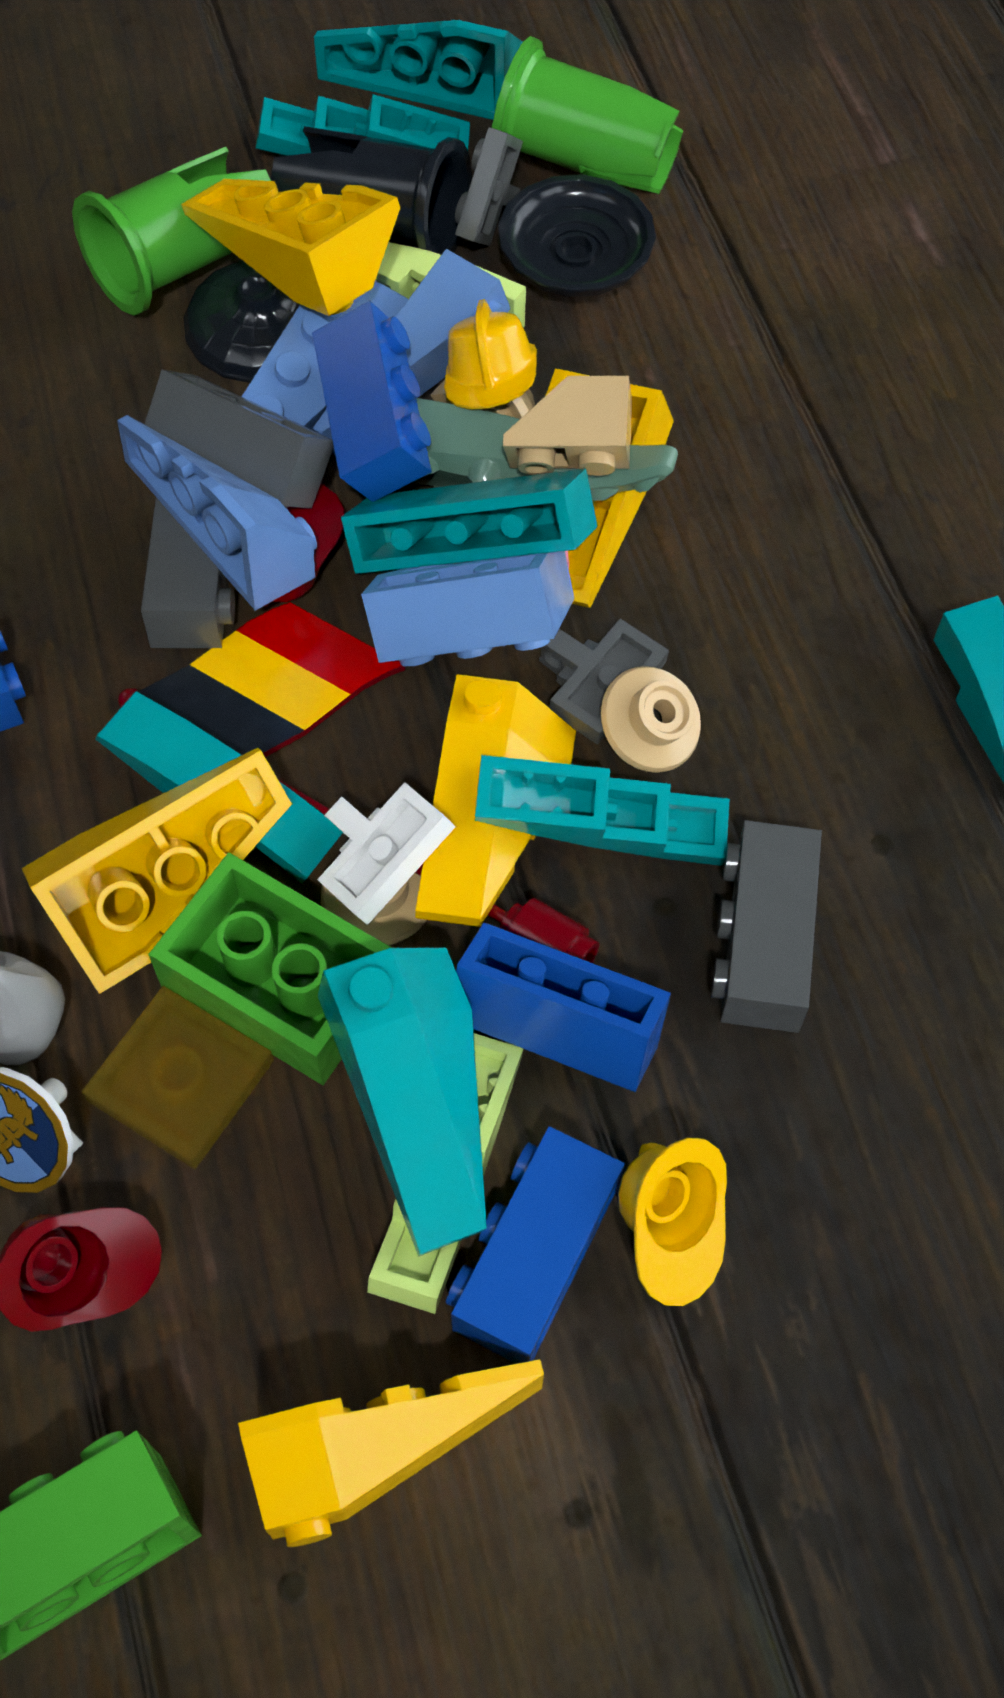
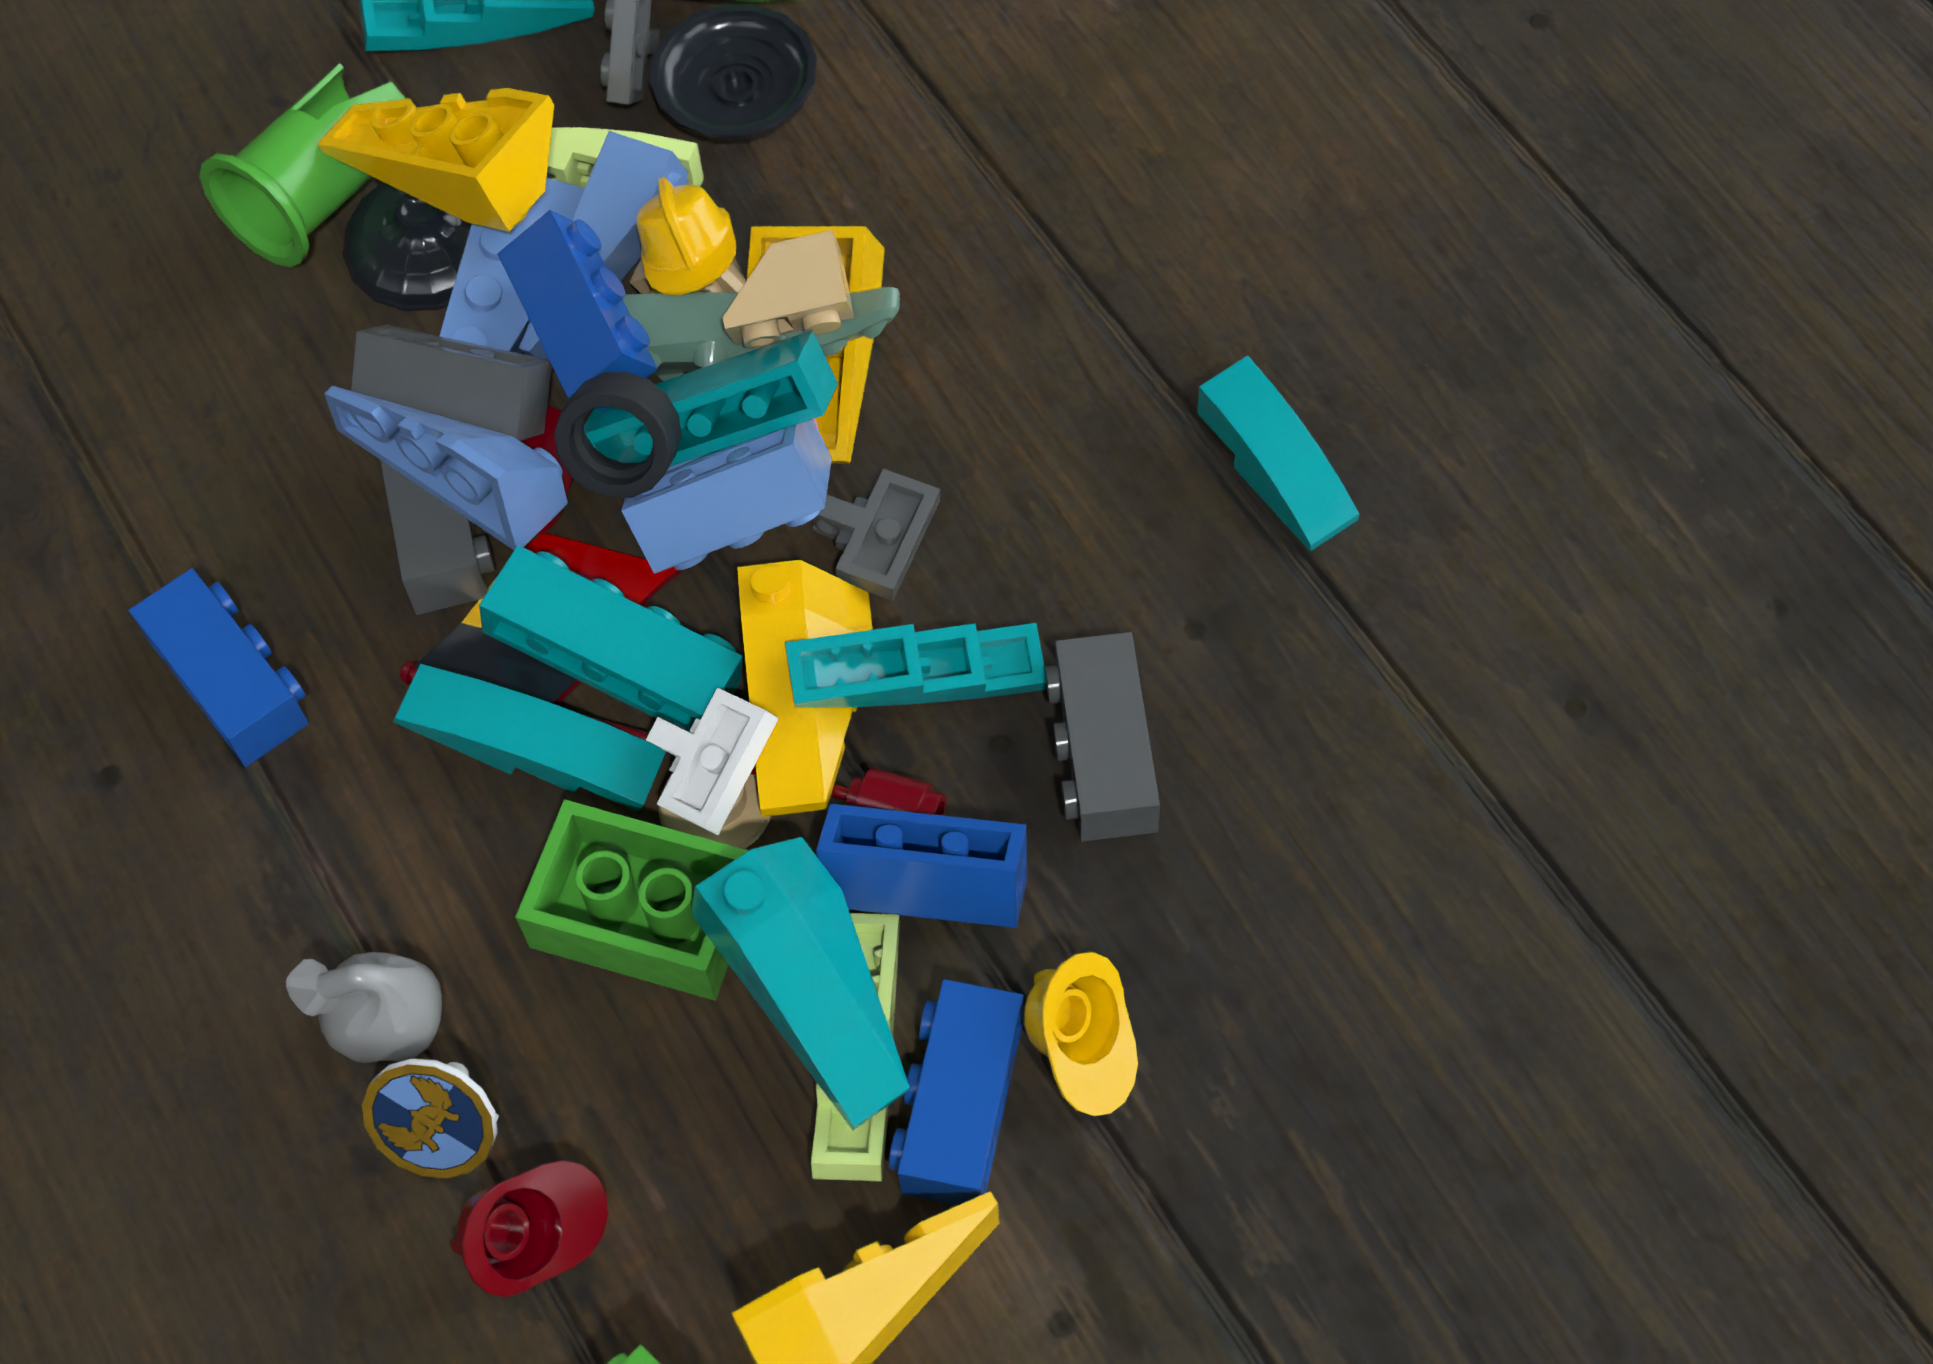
camera: 10 degrees left, 0 degrees up
yellow wedge [22,748,292,994] -> none
clear yellow tile [82,986,274,1170] -> none
black piece [270,126,472,255] -> none
tan piece [601,666,701,773] -> none
none -> teal brick [479,545,743,732]
none -> black tyre [554,372,682,498]

